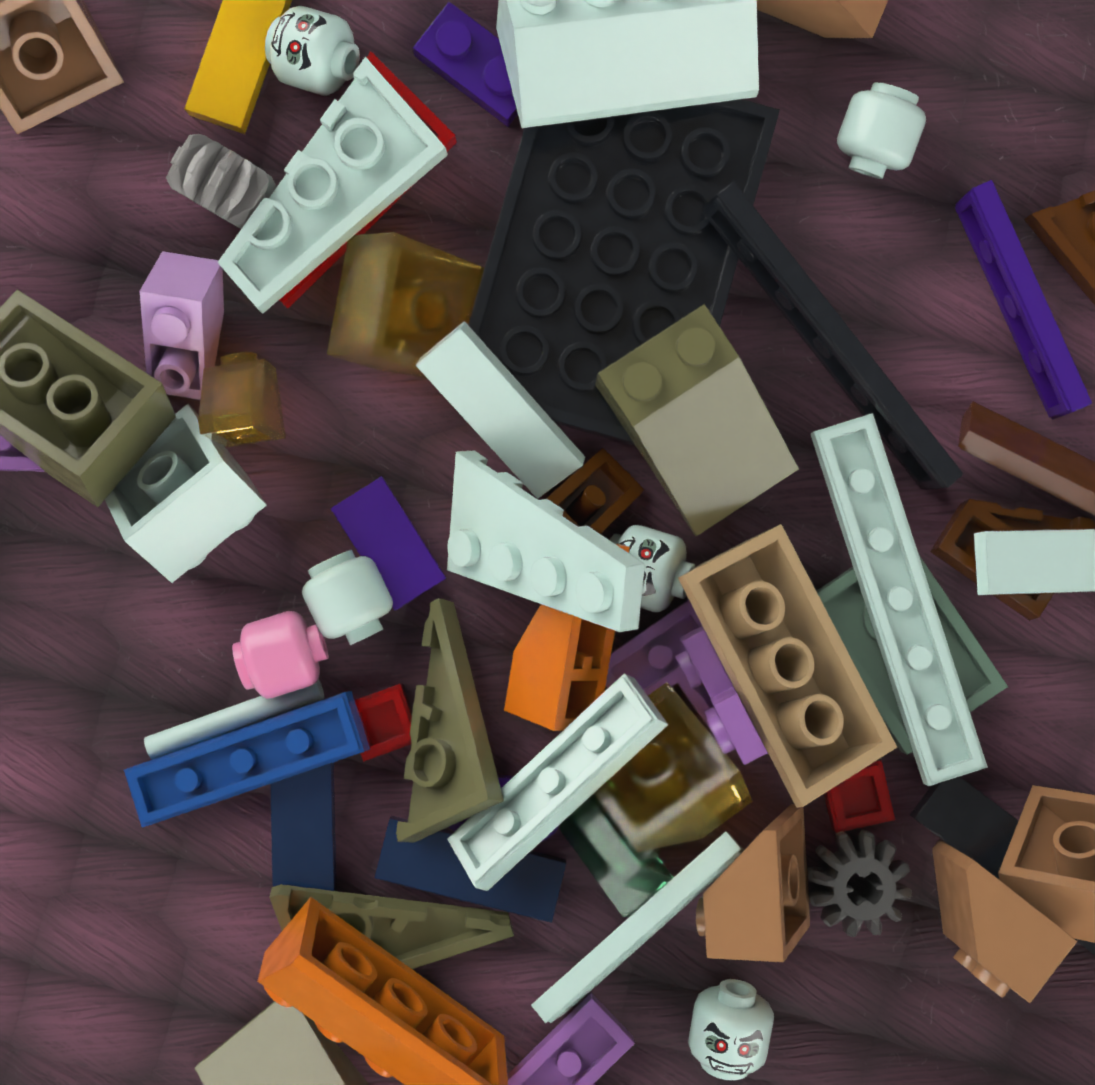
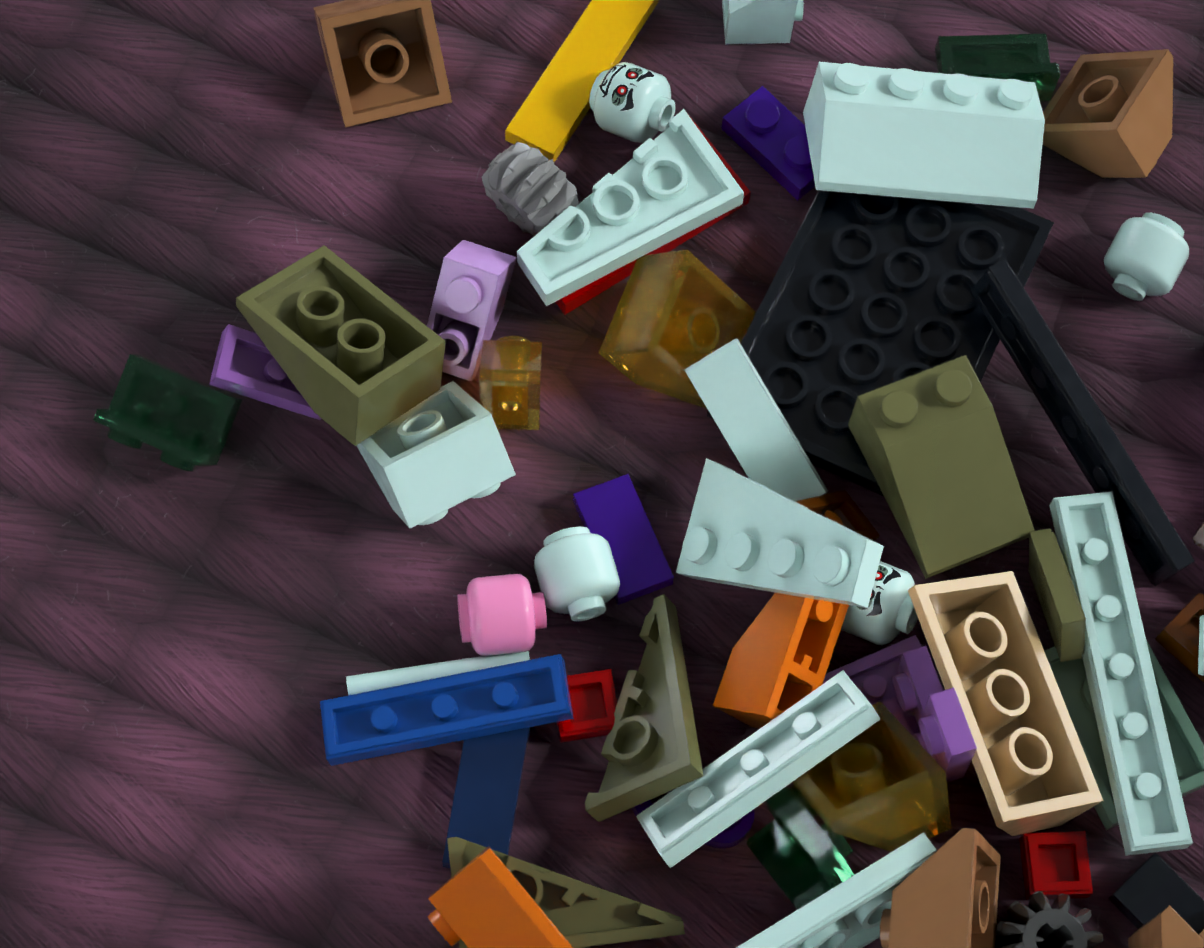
camera: 10 degrees right, 20 degrees down
dark blue tile [374,815,567,923] -> none
none -> olive tile [1029,528,1086,662]

